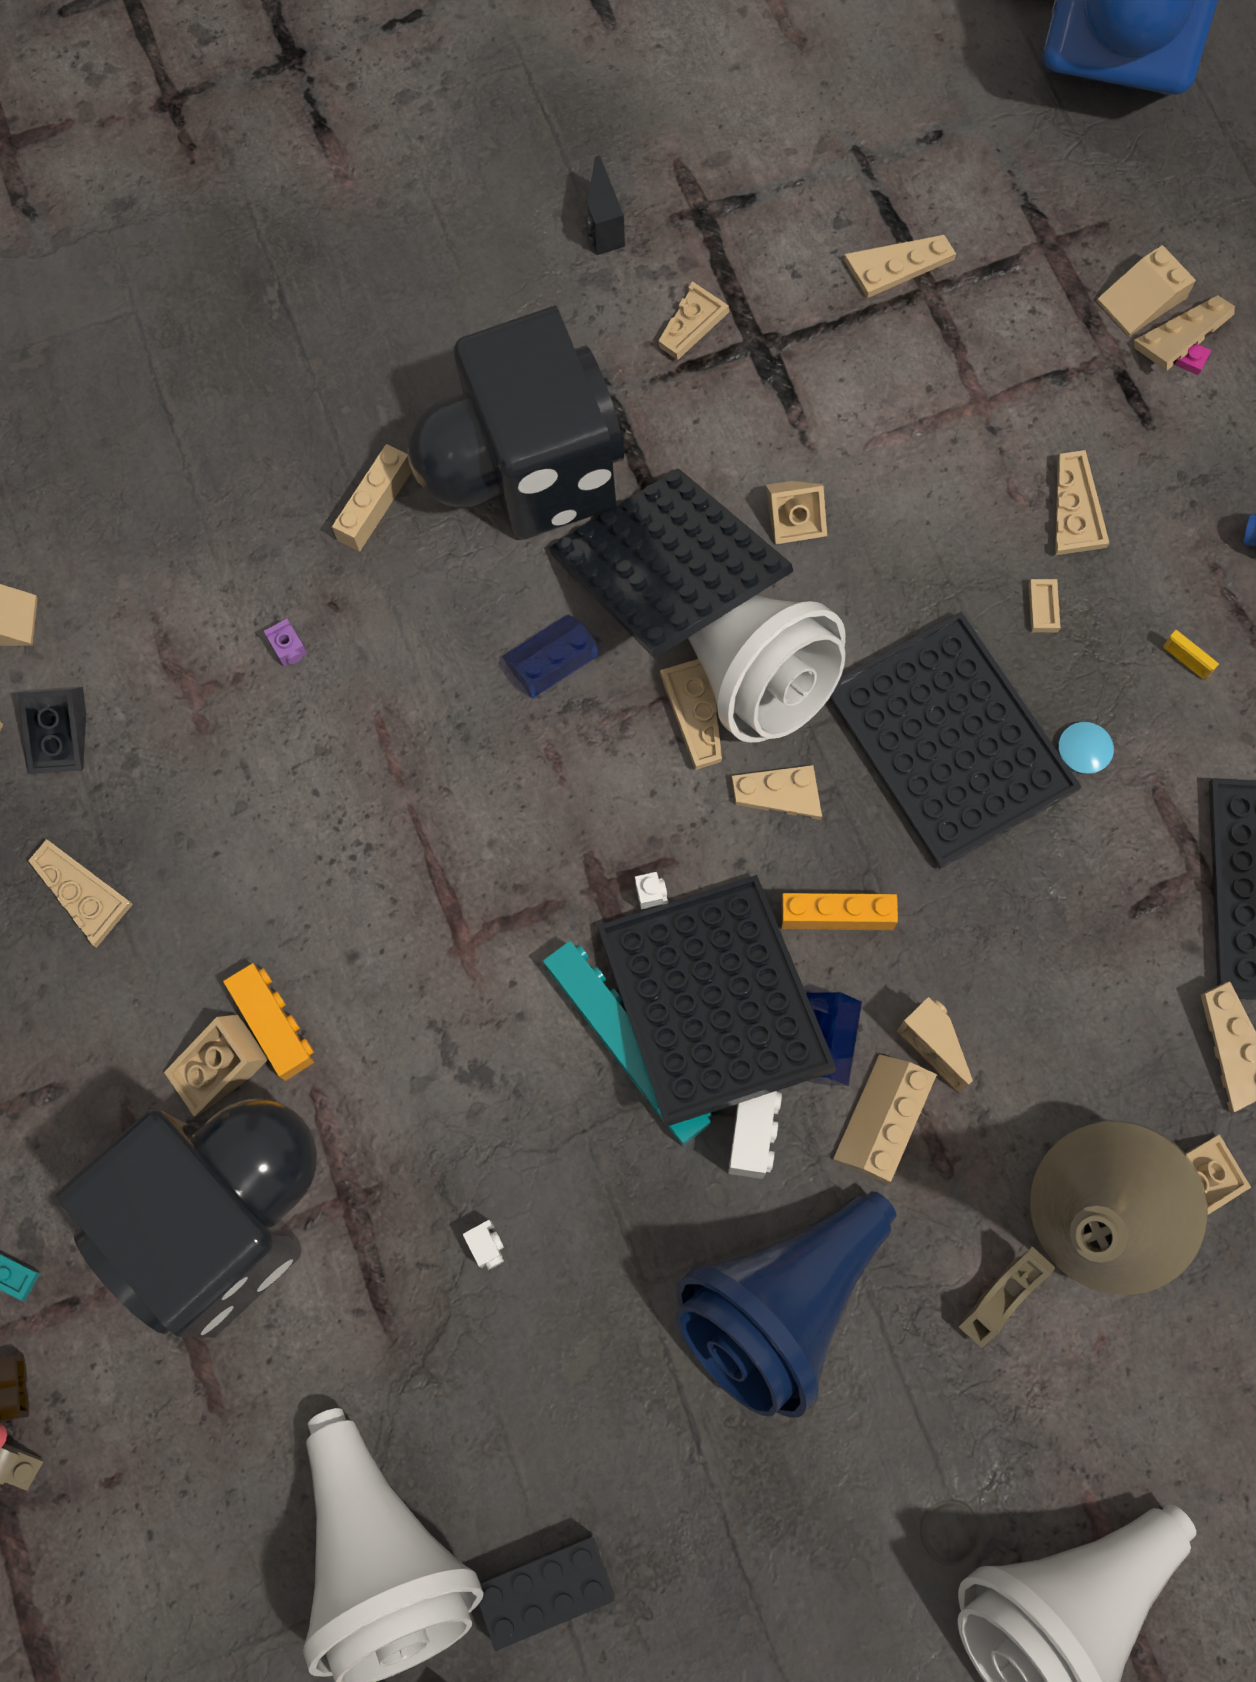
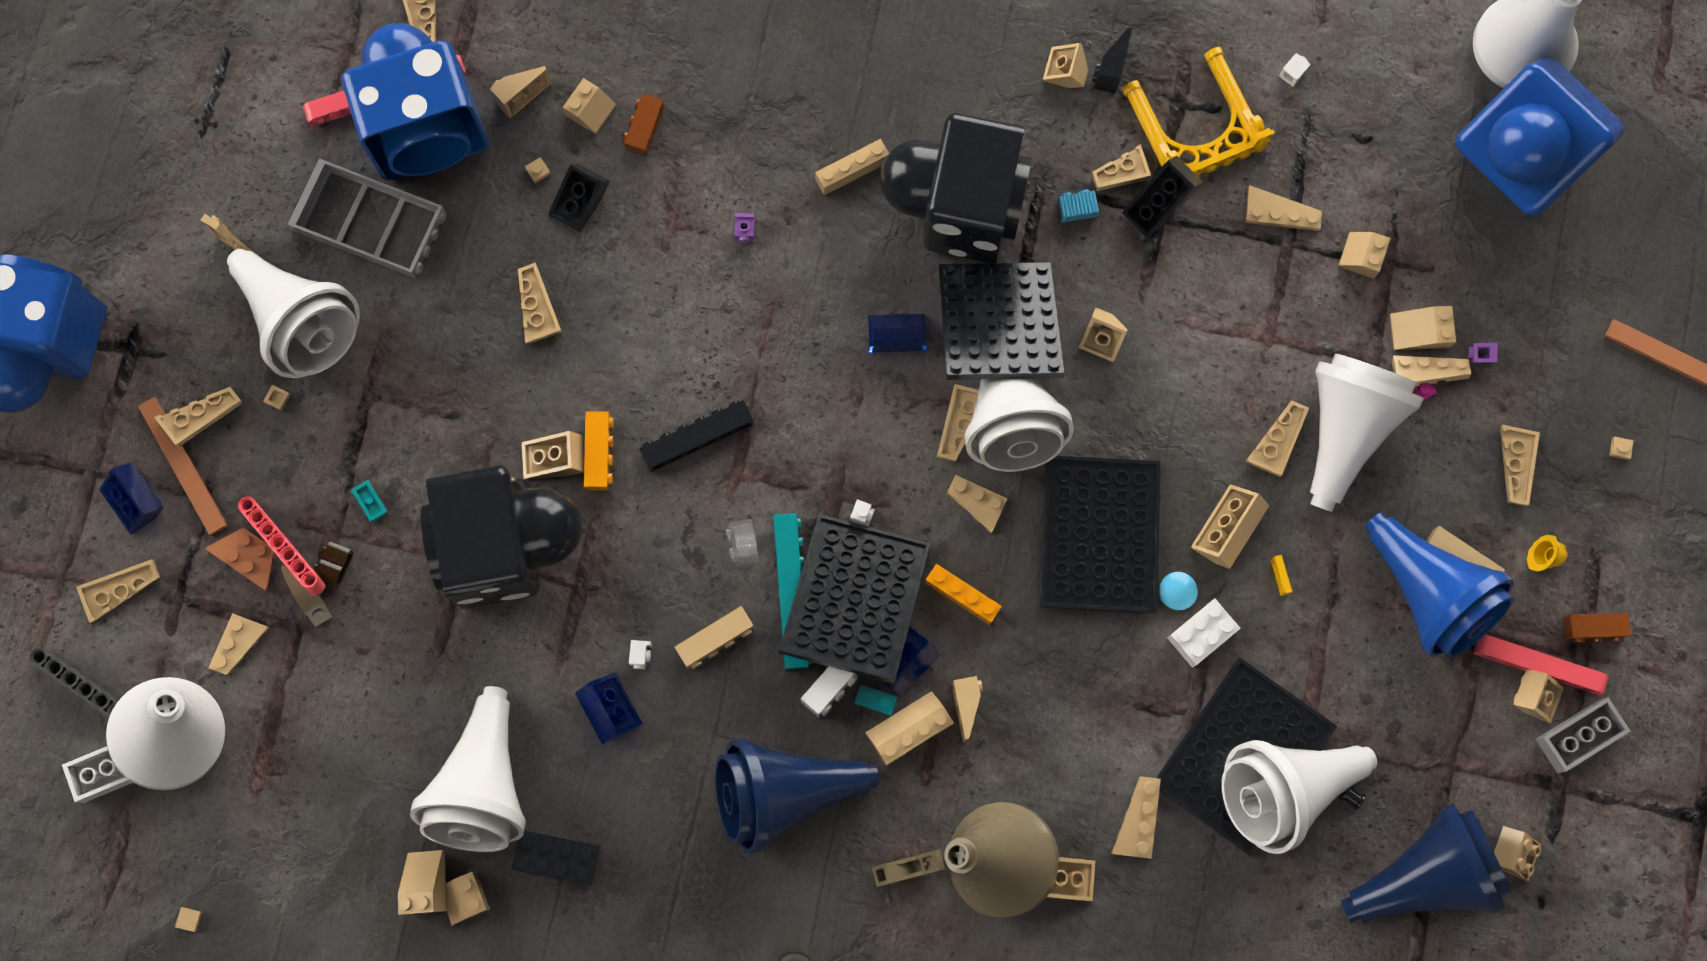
camera: 25 degrees right, 5 degrees up
tan tile [1028,579,1060,632] -> none
none -> clear blue slope [575,673,643,745]
none -> dark orange brick [623,93,665,156]
none -> black brick [639,400,754,473]
none -> tan brick [675,606,754,669]
none -> clear brick [726,519,760,567]
none -> teal plate [854,685,898,716]
none -> tan slope [1043,43,1088,88]
none -> medium azure brick [1056,189,1099,223]
none -> yellow arch [1122,47,1275,177]
none -> black brick [1122,156,1203,239]
none -> white brick [1167,599,1241,668]
none -> tan slope [1191,485,1269,569]
none -> white brick [1279,53,1311,87]
none -> white piece [1310,353,1424,512]
none -> tan slope [1338,232,1390,279]
none -> medium lavender brick [1468,342,1498,362]

